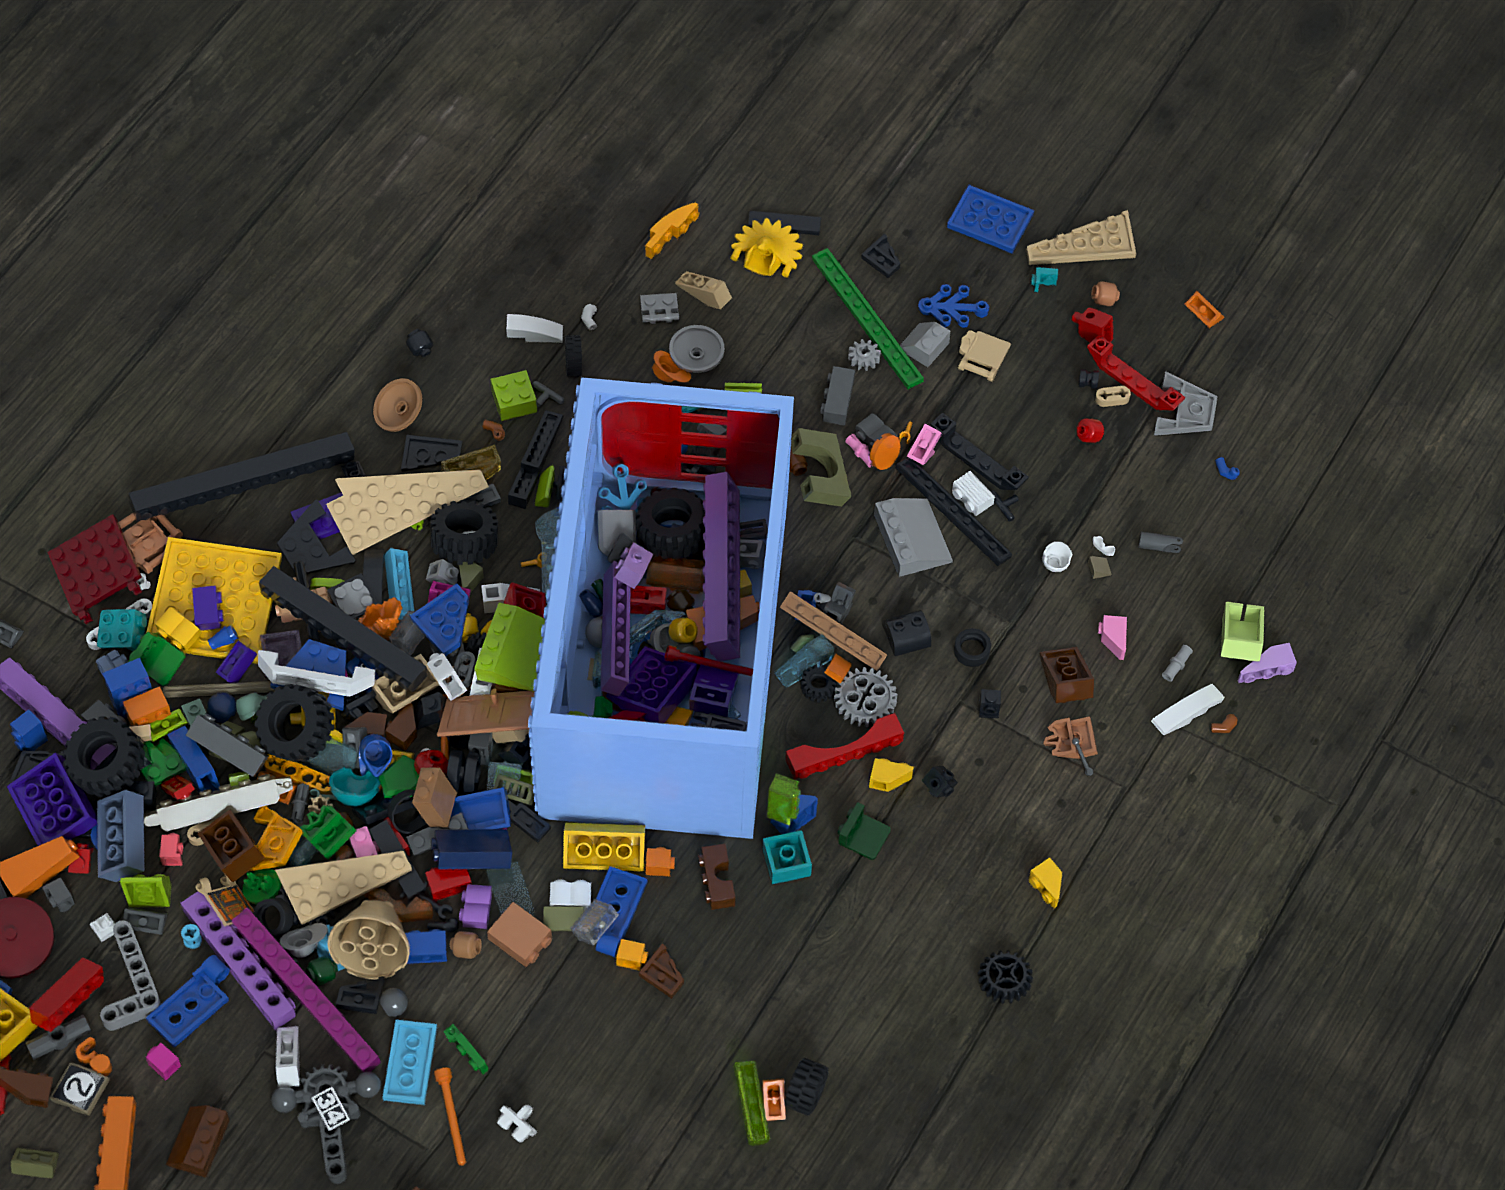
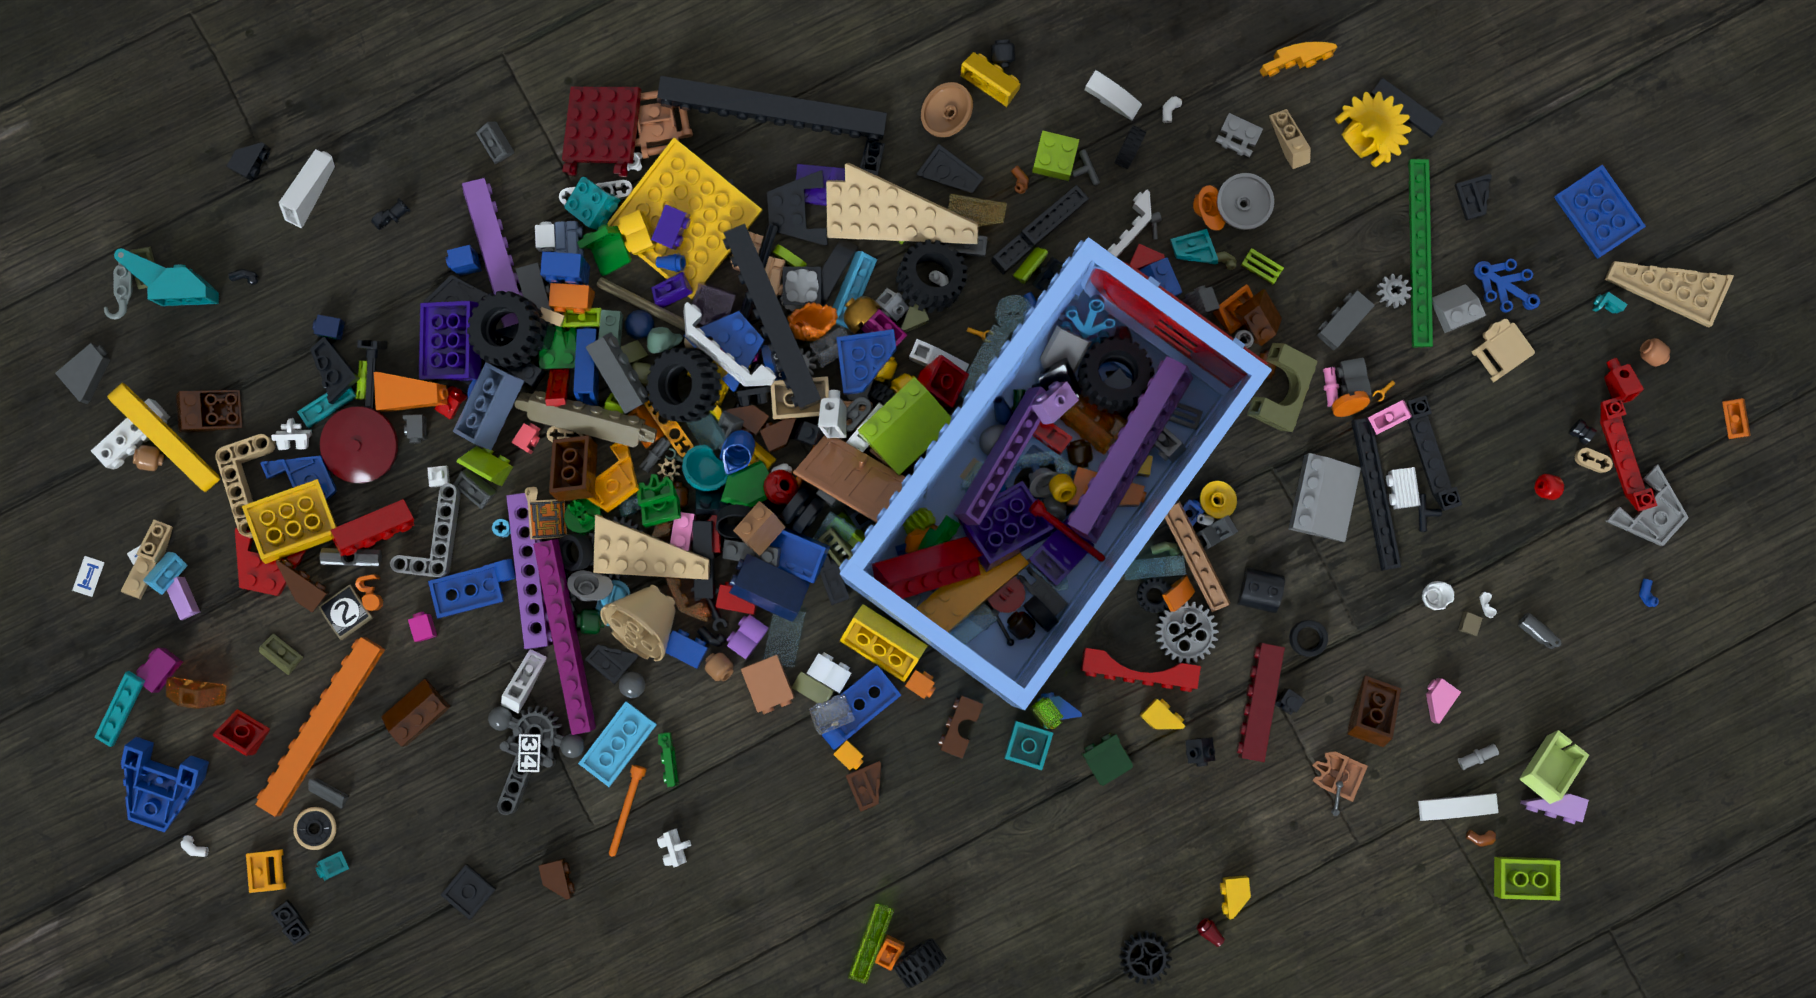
camera: 30 degrees right, 25 degrees up
none -> white brick [535,222,555,252]
none -> pearl gold cylinder [843,296,881,334]
none -> yellow slope [960,52,1020,107]
none -> dark red cone [1196,918,1225,947]
none -> yellow dish [1200,481,1237,519]
none -> dark red brick [1236,643,1285,762]
none -> lime brick [1494,857,1560,900]

